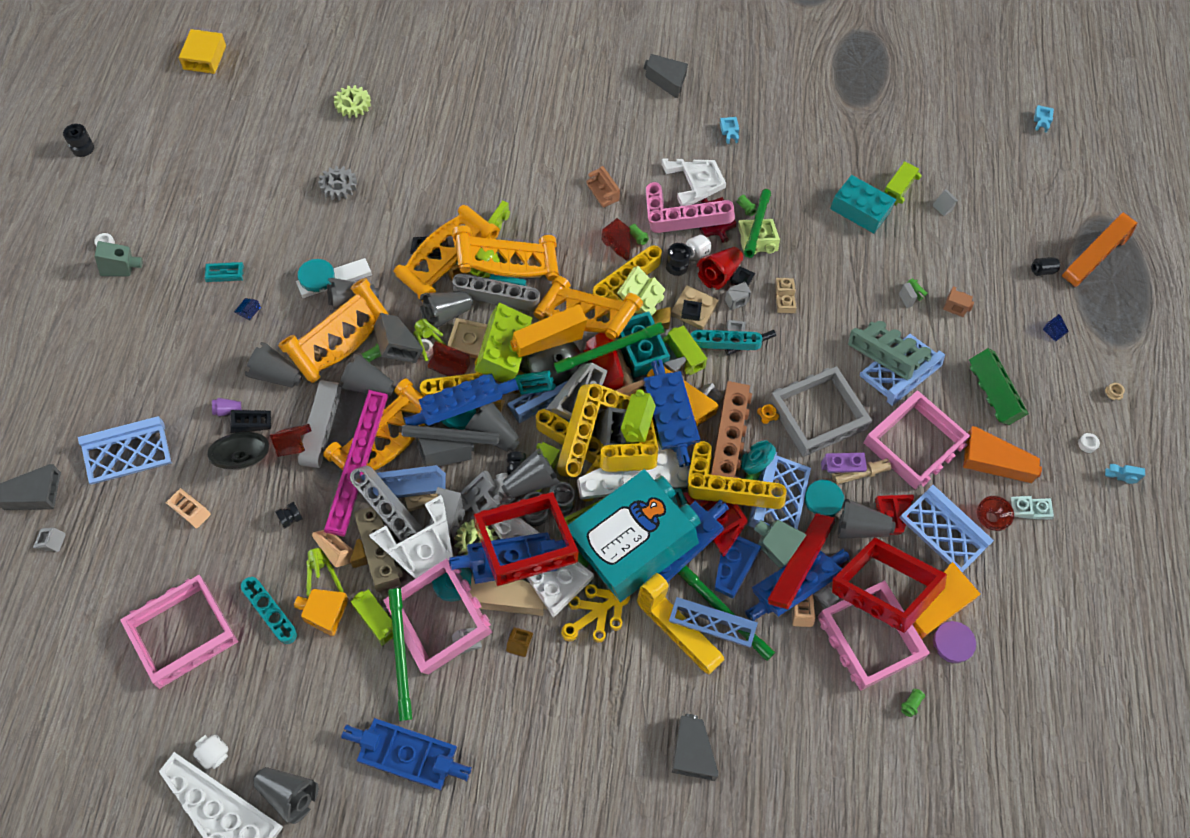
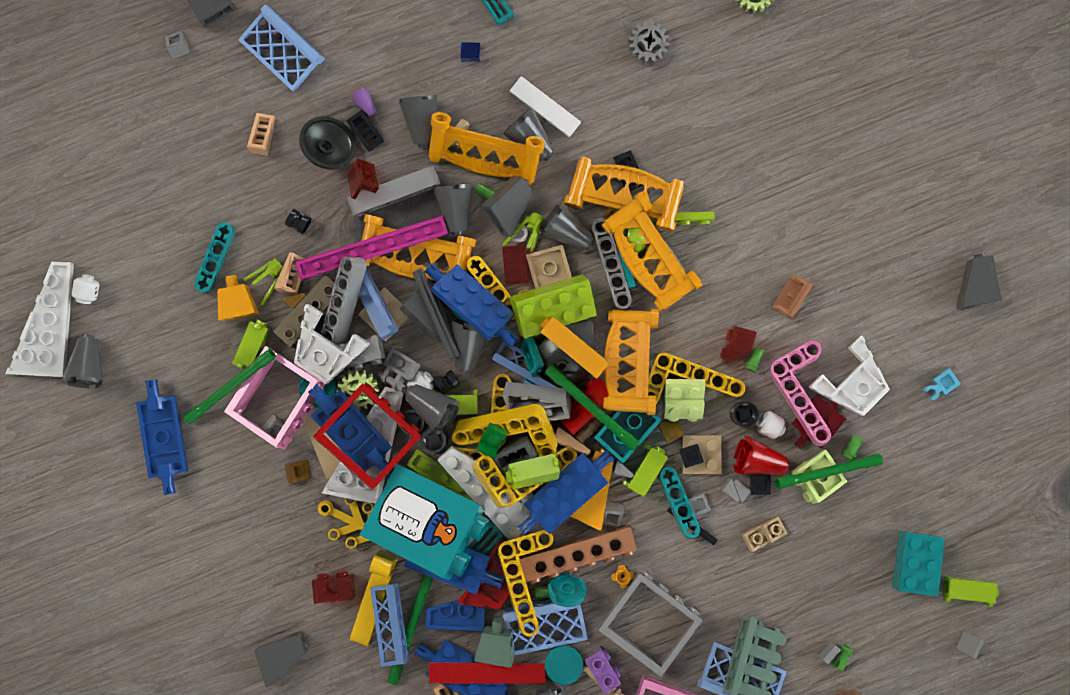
camera: 70 degrees right, 25 degrees up
bright pink window [120,575,238,689] -> none
teal tile [297,259,335,292] -> none
none -> clear red brick [312,571,356,604]
none -> green bracket [477,423,507,458]

